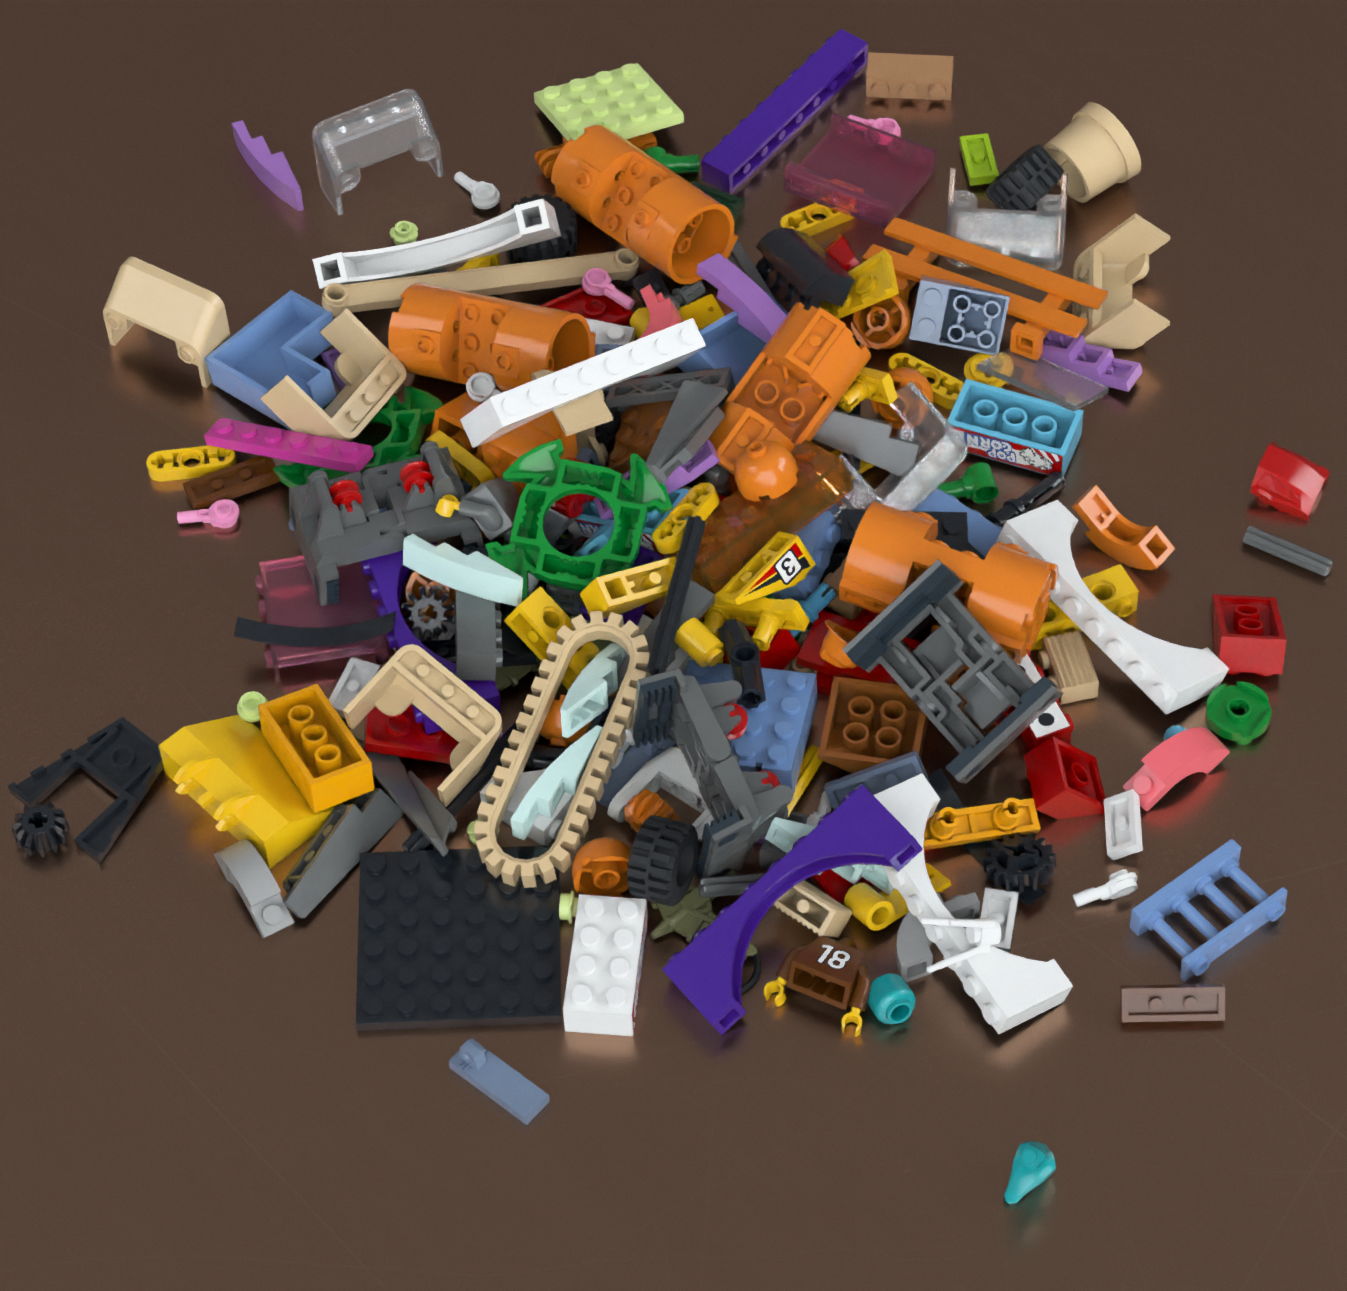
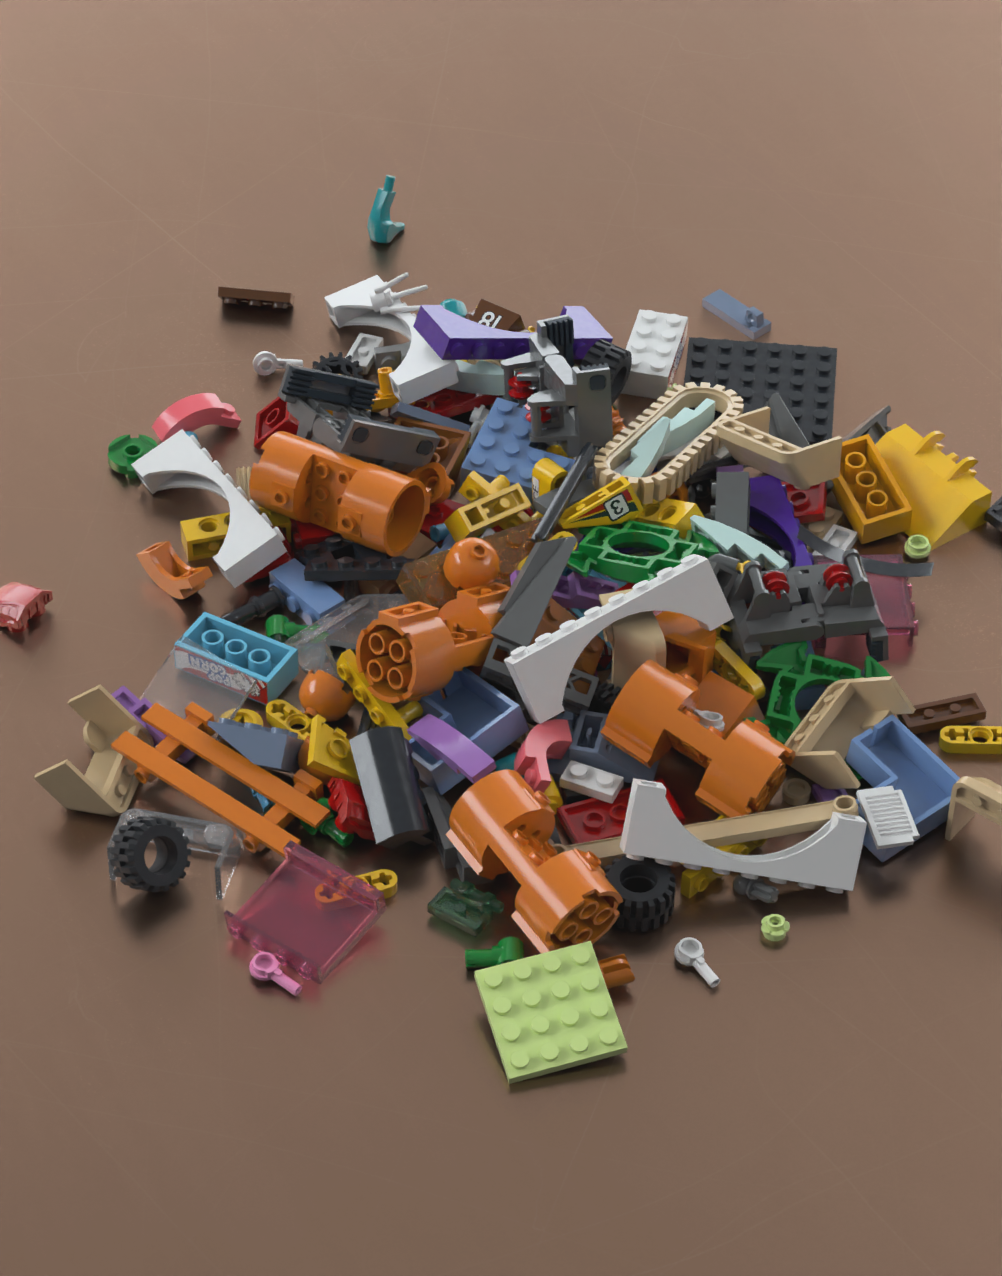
camera: 175 degrees left, 10 degrees down
bright pink plate [177,499,240,528] -> none
dark pink plate [204,418,374,473] -> none
light grey arch [213,839,294,939] -> none
medium lavender slope [232,120,304,212] -> none
clear windscreen [312,89,443,216] -> none
orange cylinder [572,837,631,897] -> none
bright pink plate [582,268,635,310] -> none
dark purple brick [701,29,868,195] -> none
black piece [718,618,766,709] -> none
medium nougat brick [866,52,954,101] -> none
lime plate [959,133,999,186] -> none
tan piece [1043,102,1141,203] -> none
white plate [1104,789,1143,861] -> none
medium blue fence [1129,839,1288,981] -> none
red slope [1212,594,1287,676] -> none
dark grey axle [1243,526,1333,576] -> none
none -> white window [856,786,920,849]

